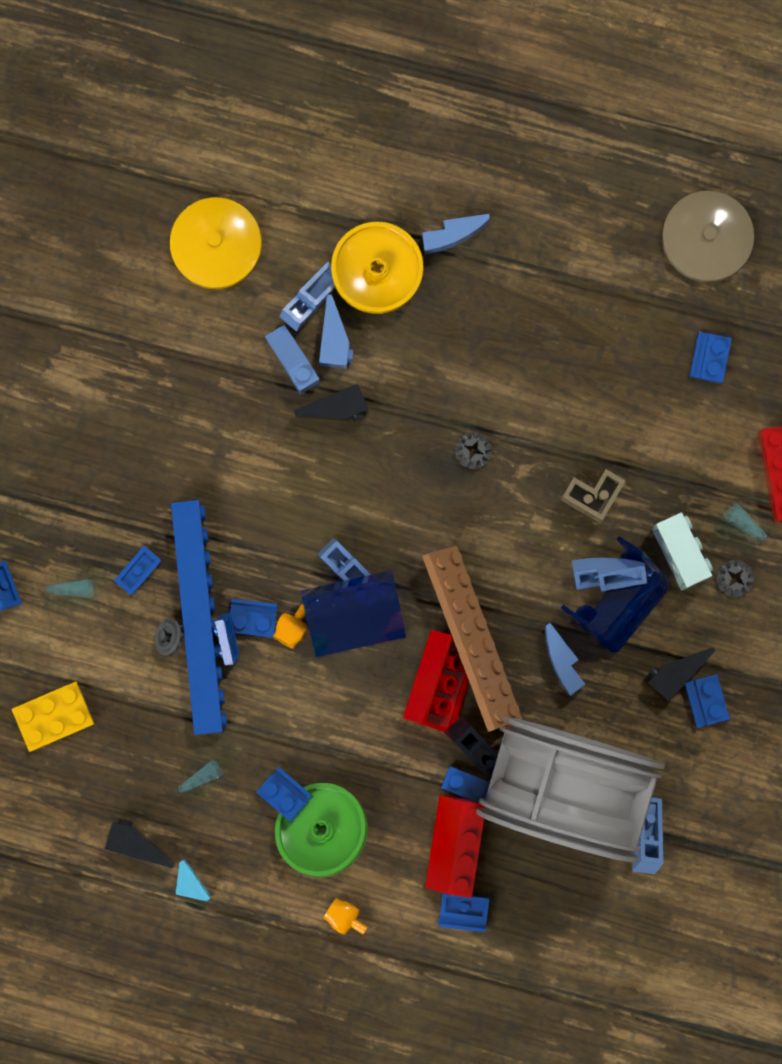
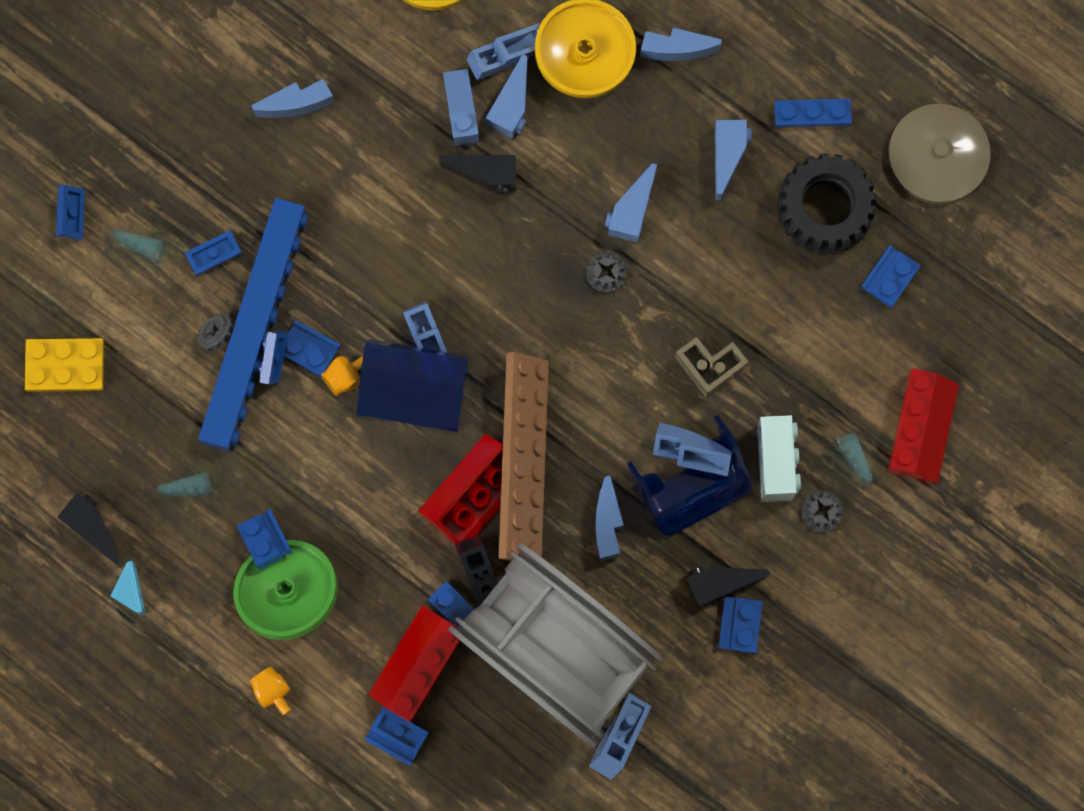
camera: 25 degrees right, 5 degrees down
none -> medium blue slope [251,79,334,118]
none -> medium blue slope [605,163,657,243]
none -> medium blue slope [715,120,752,200]
none -> blue plate [774,99,852,128]
none -> black tyre [777,153,877,256]

